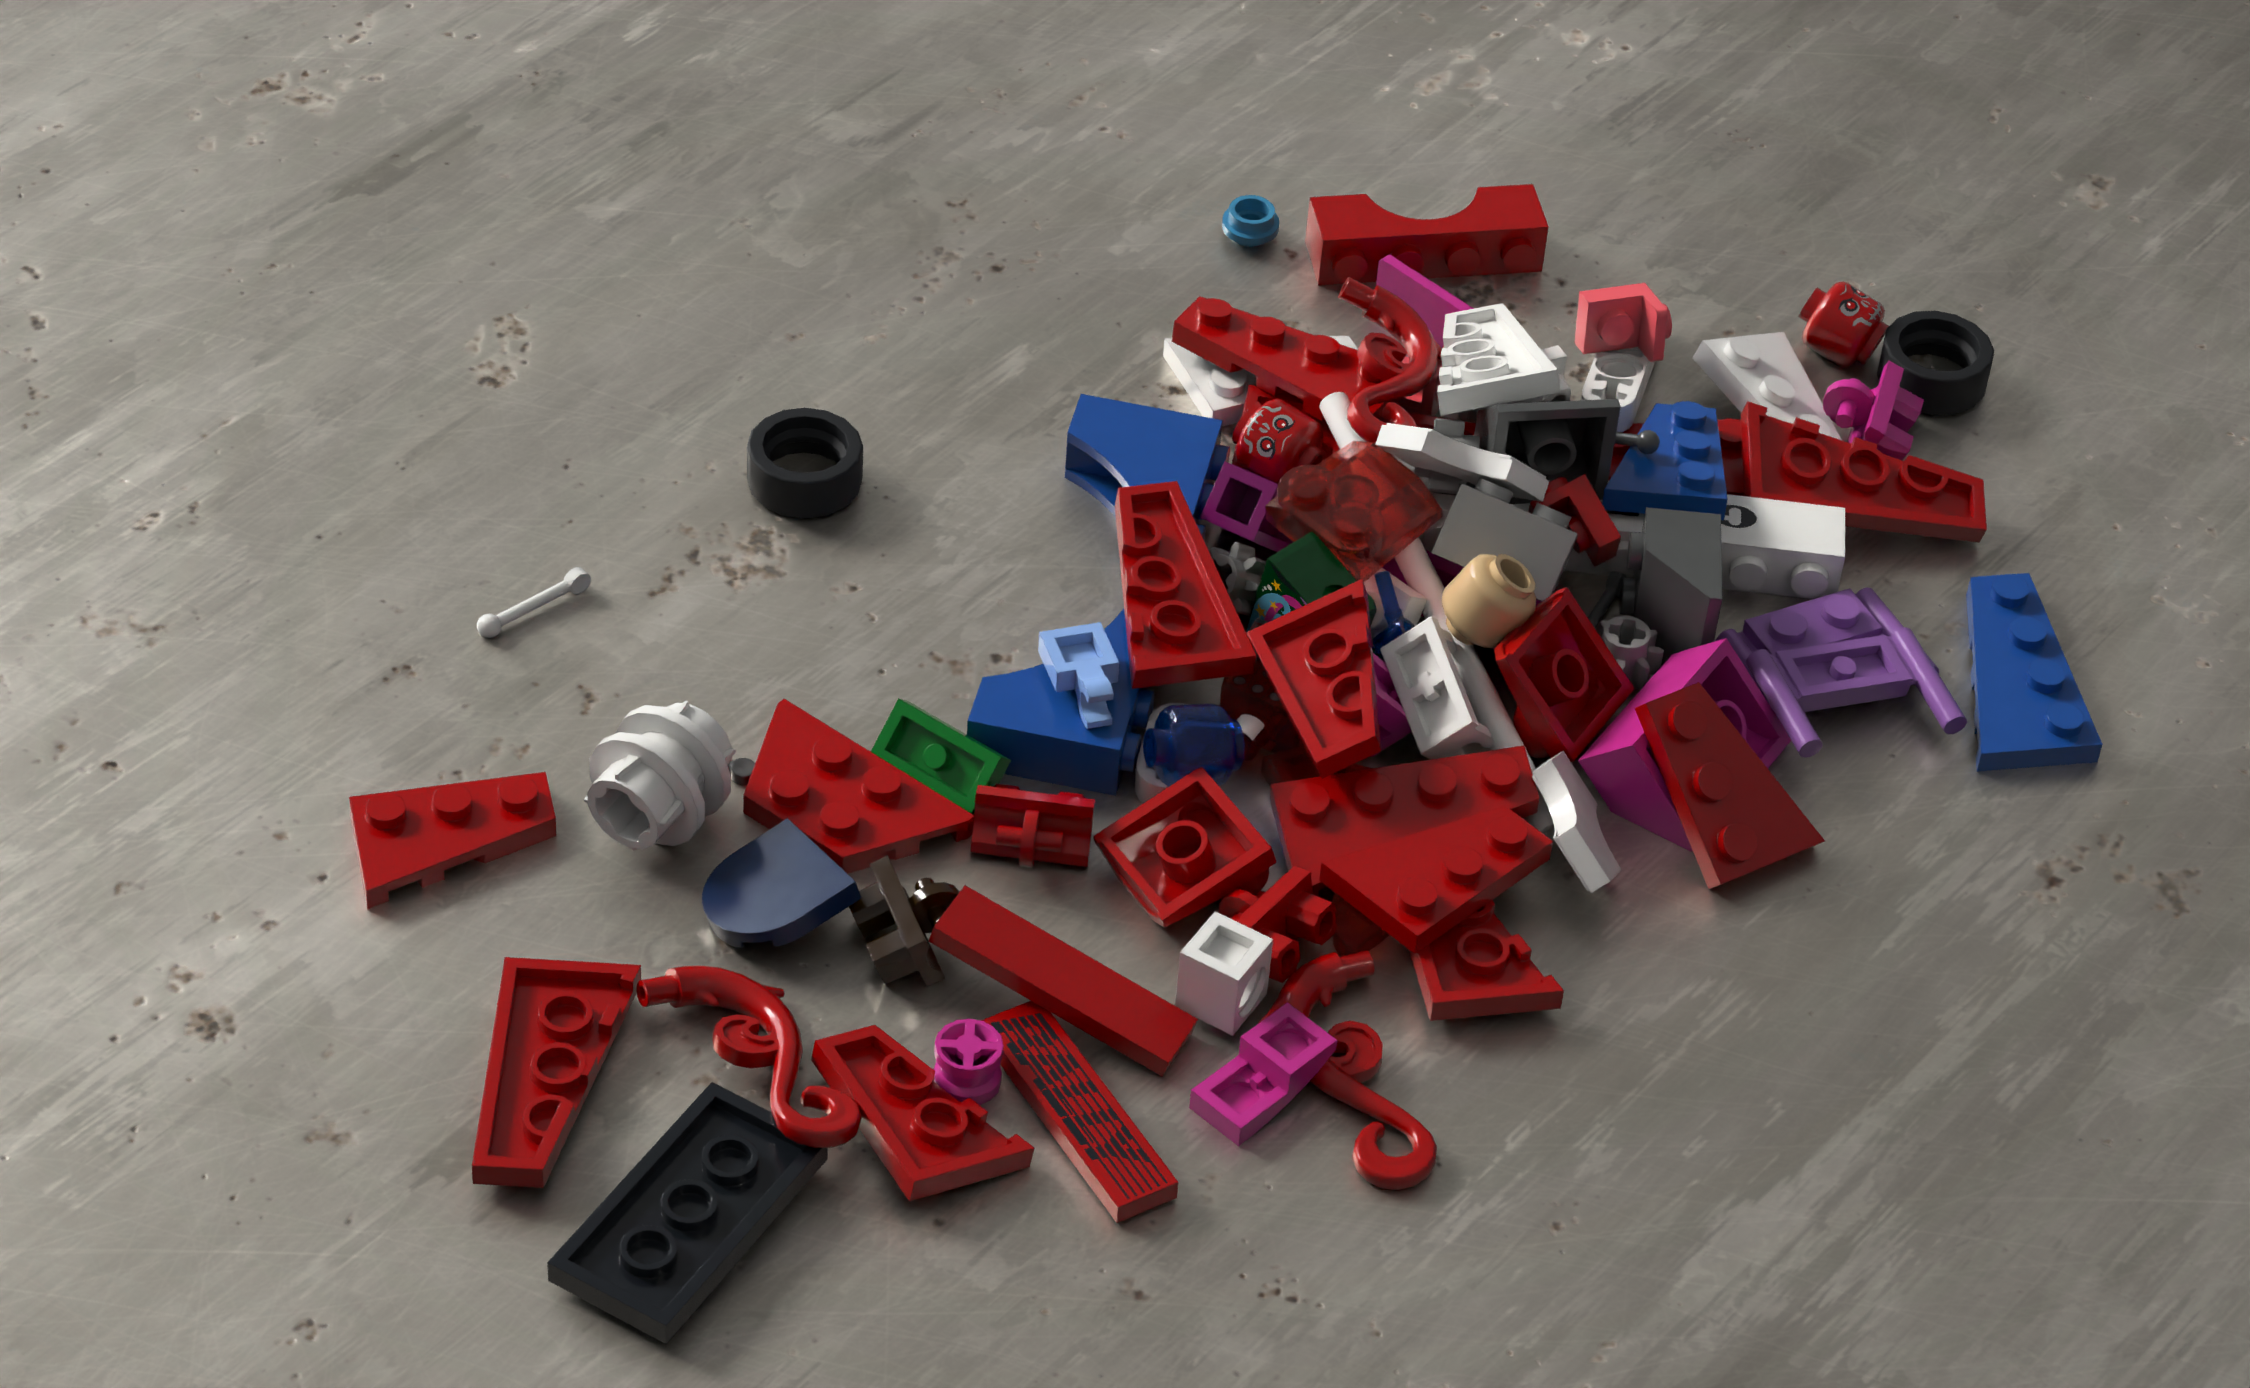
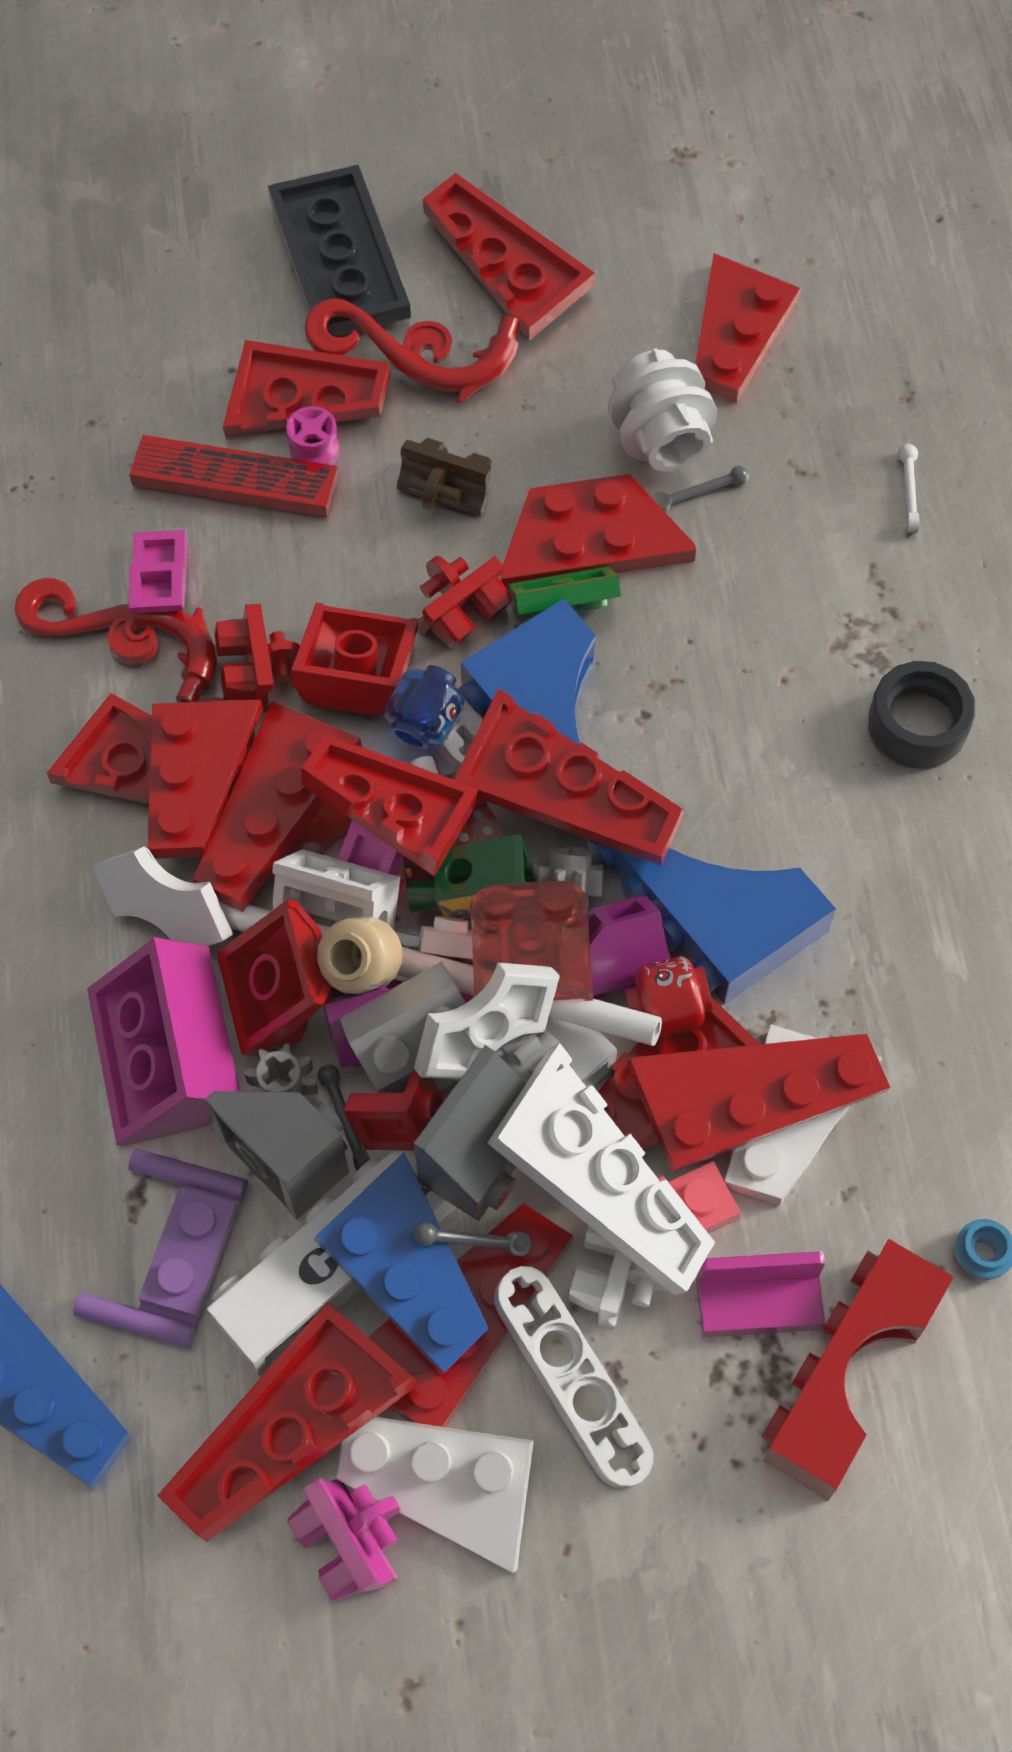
camera: 135 degrees right, 20 degrees up
dark blue tile [702,818,862,948] -> none
red tile [928,885,1198,1077] -> none
light blue plate [1038,622,1119,729] -> none
white brick [1175,911,1273,1036] -> none
red plant [1338,277,1442,452] -> none
clear blue hand [1373,571,1415,659] -> none
coral bracket [1574,283,1672,362] -> none
red wing [1634,682,1825,889] -> none
medium lavender plate [1746,628,1967,758] -> none
red head [1798,281,1889,368] -> none
black tyre [1877,310,1994,415] -> none

